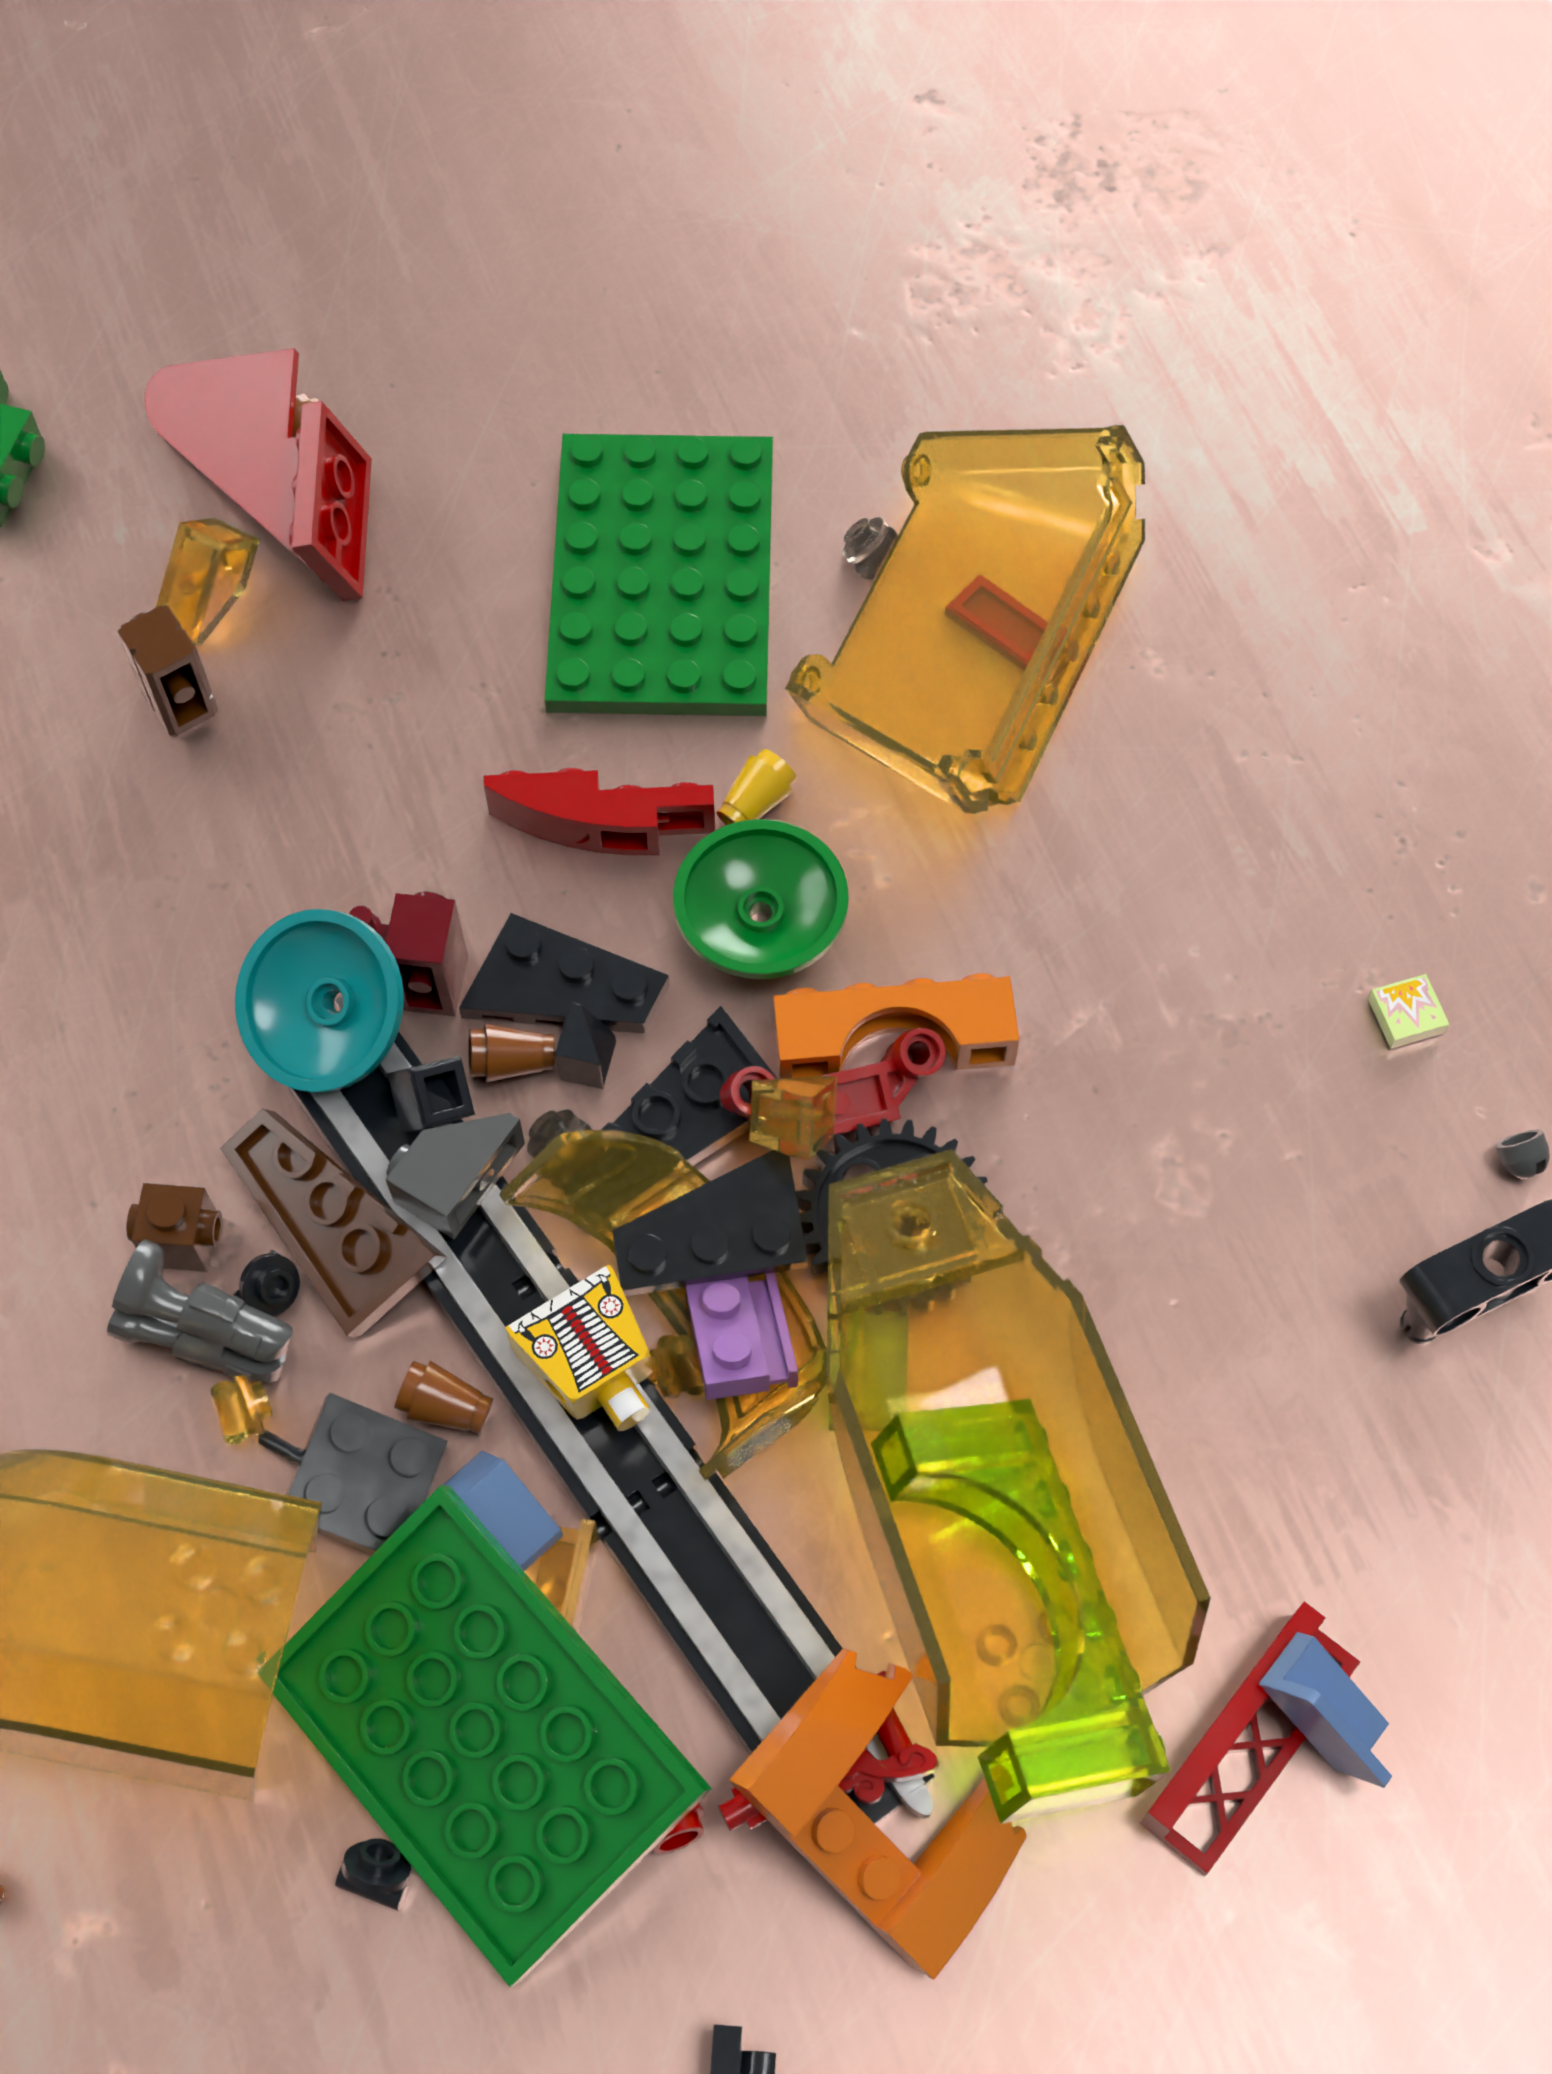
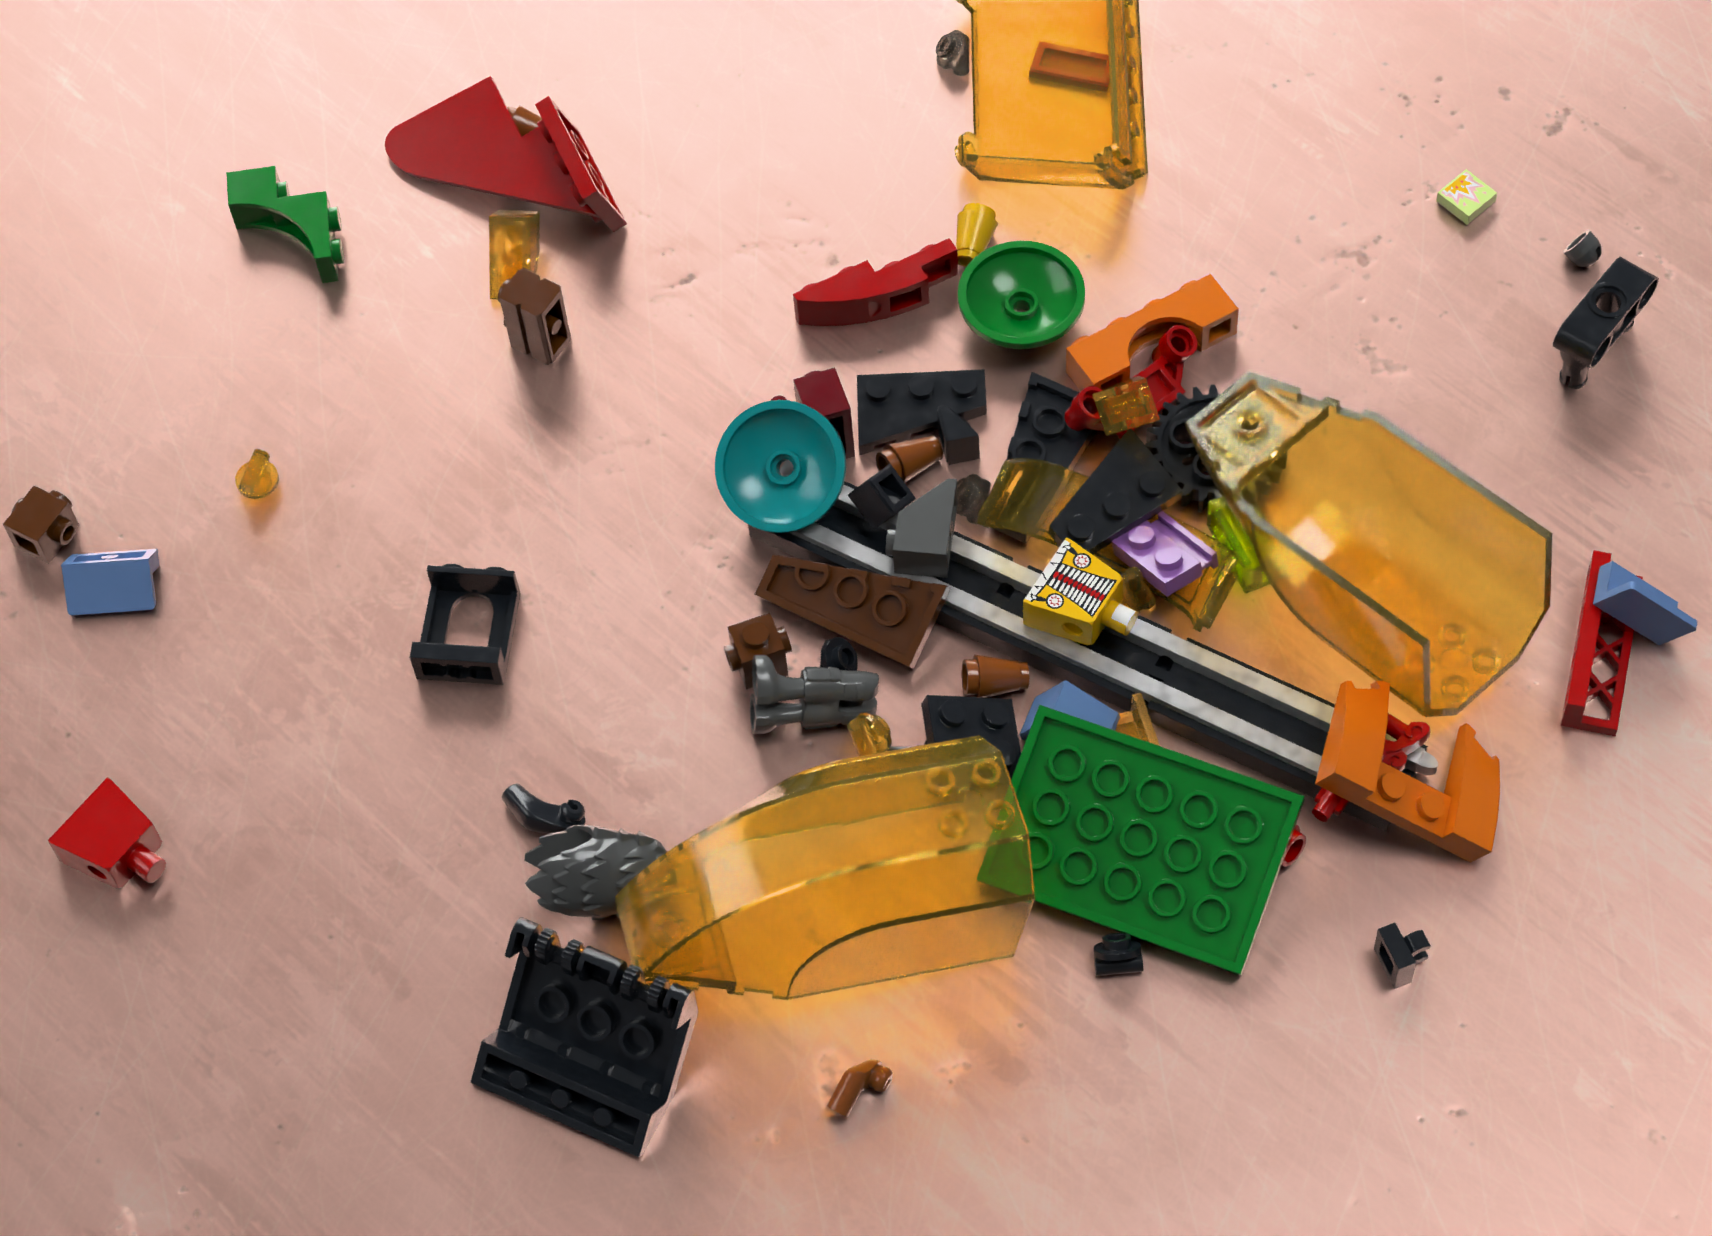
camera: 20 degrees left, 5 degrees down
green plate [544,434,773,716] -> none
clear neon green arch [871,1399,1171,1824] -> none

